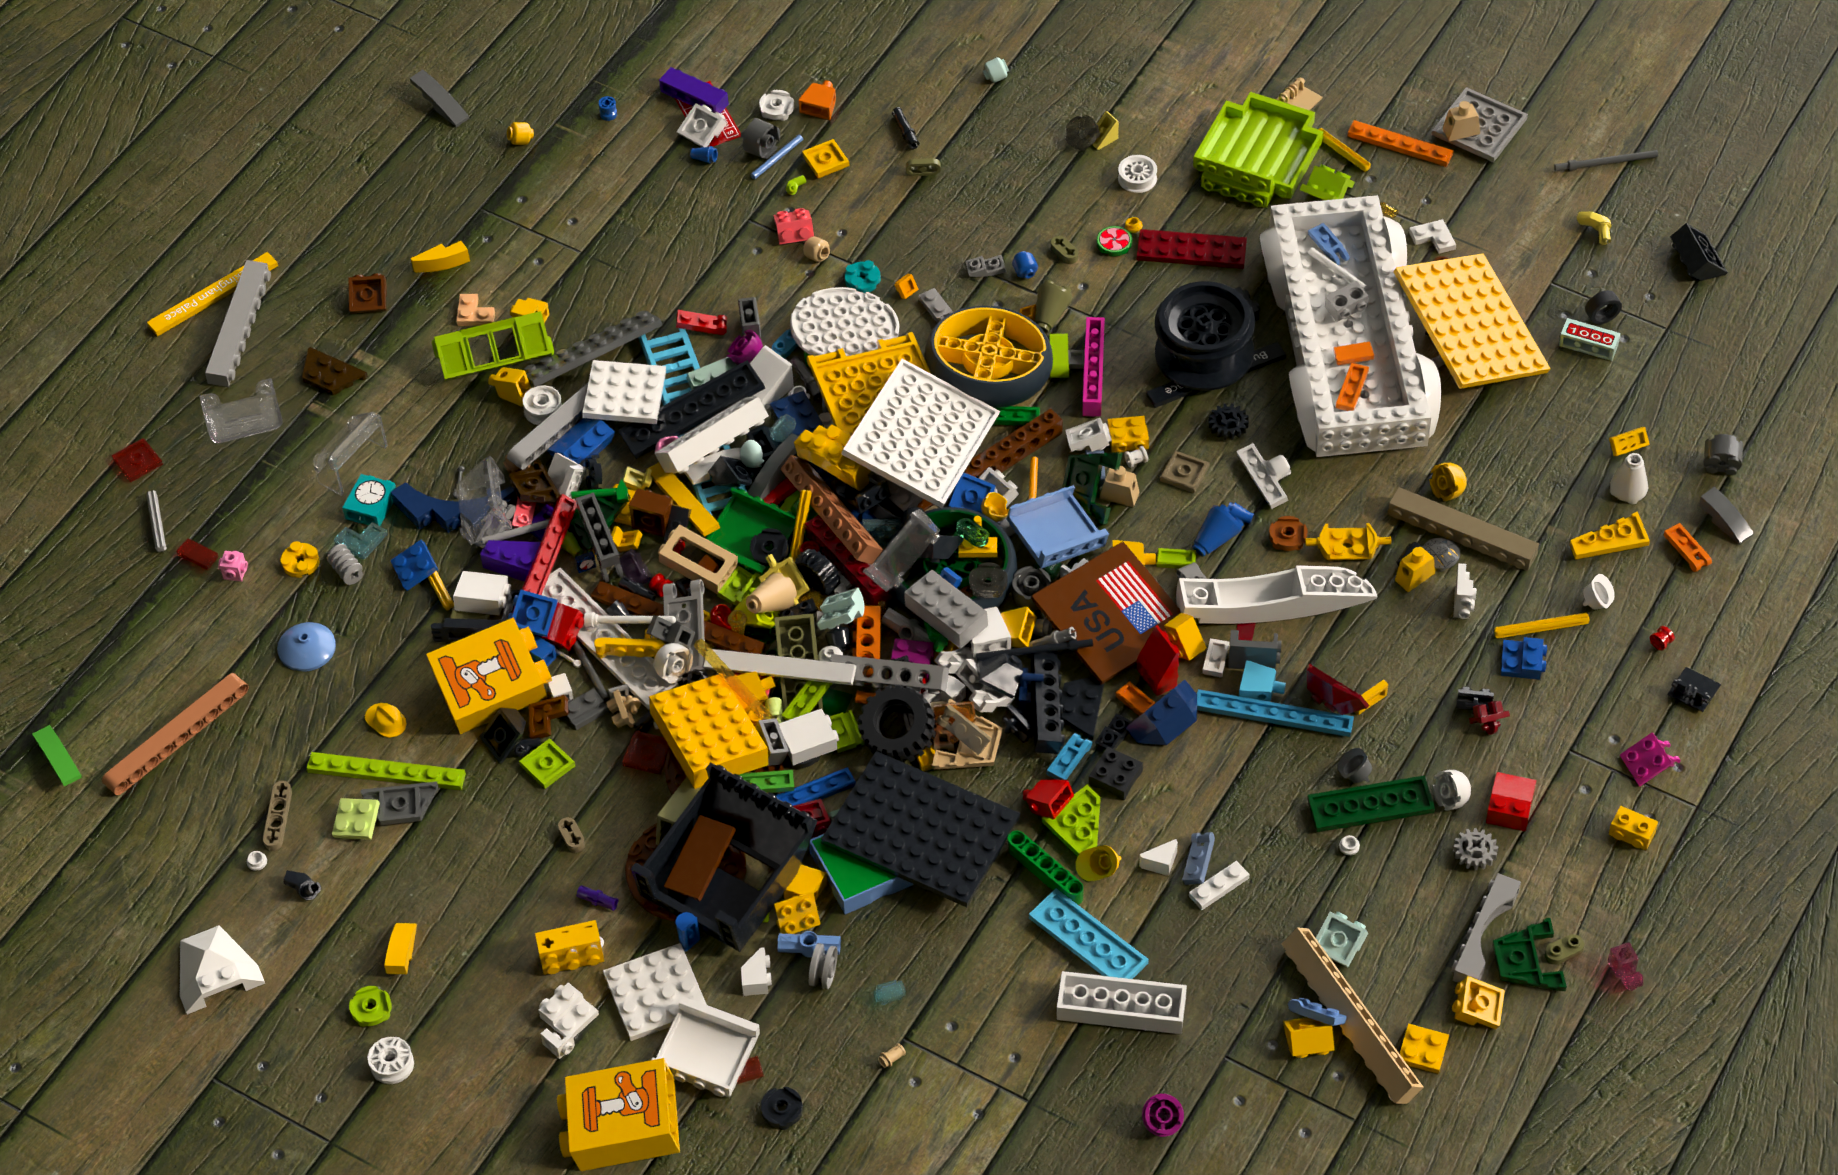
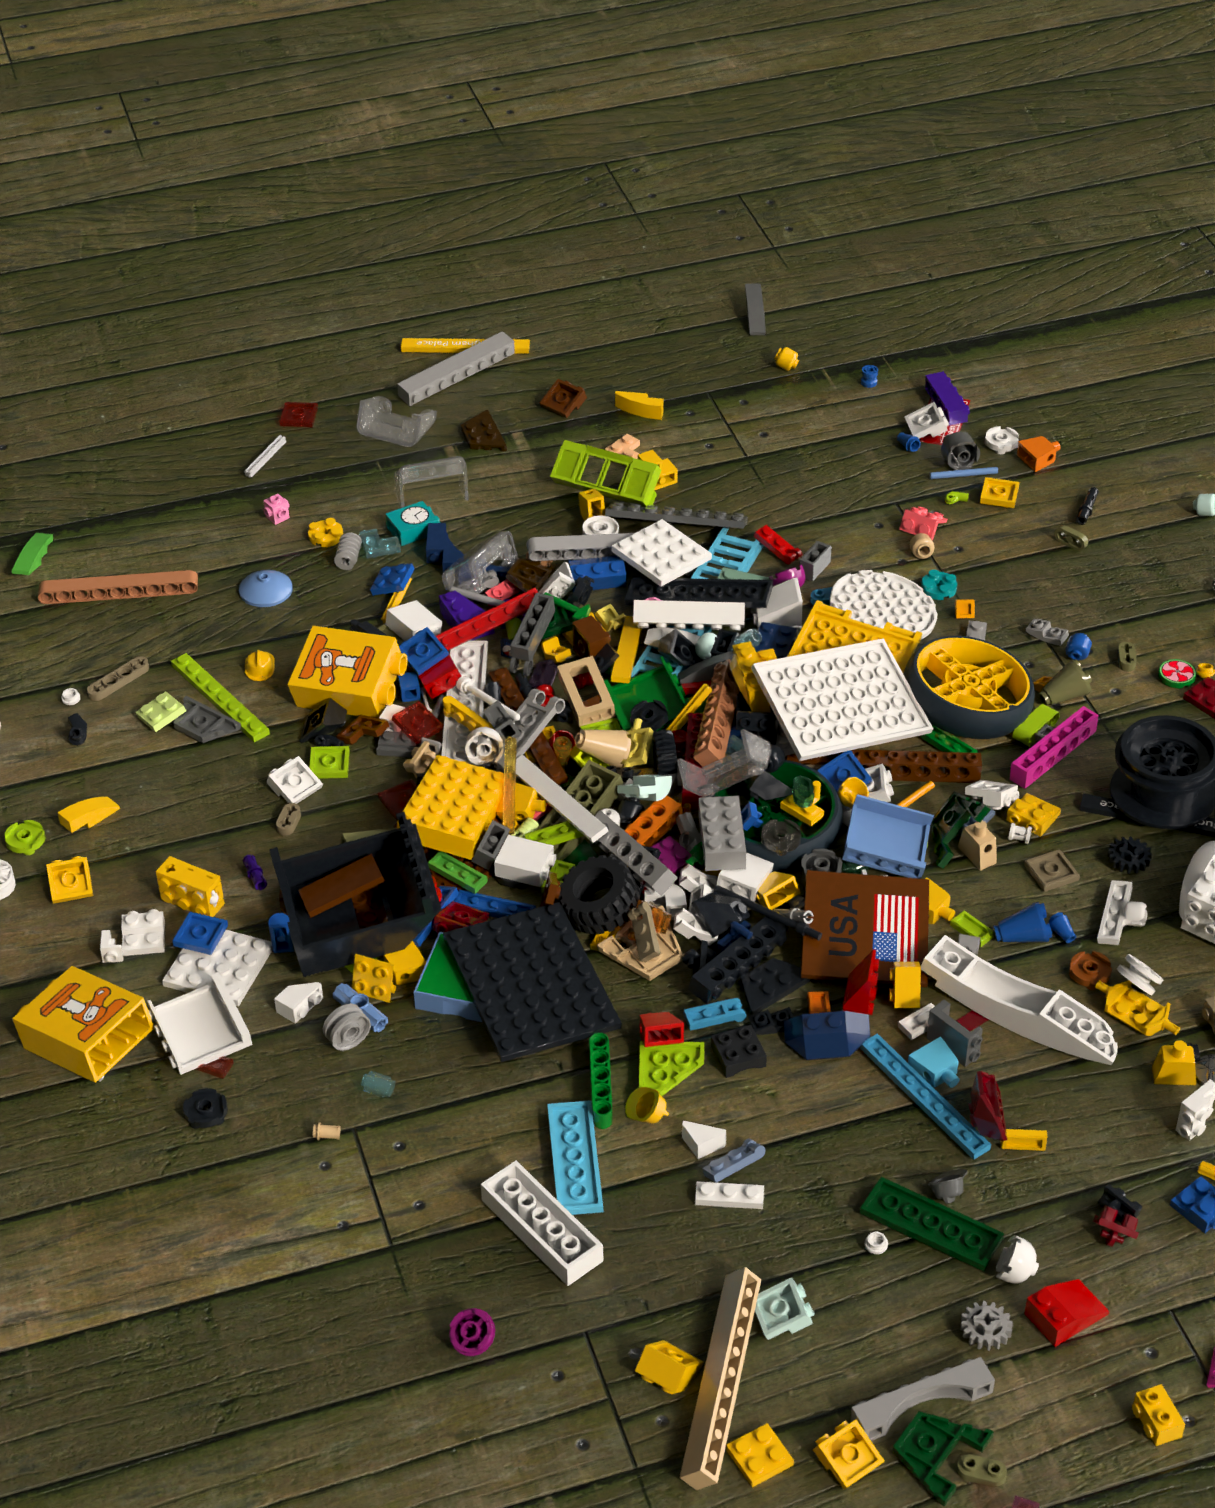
camera: 40 degrees right, 10 degrees down
clear red tile [176,538,219,570] -> none
medium blue hinge [1288,998,1347,1026] -> none
none -> yellow plate [46,856,93,904]
none -> blue plate [173,912,228,955]
none -> white plate [267,756,323,804]
none -> clear red plate [391,701,444,745]
none -> reddish brown plate [540,872,561,907]
none -> white wheel [1117,954,1164,995]

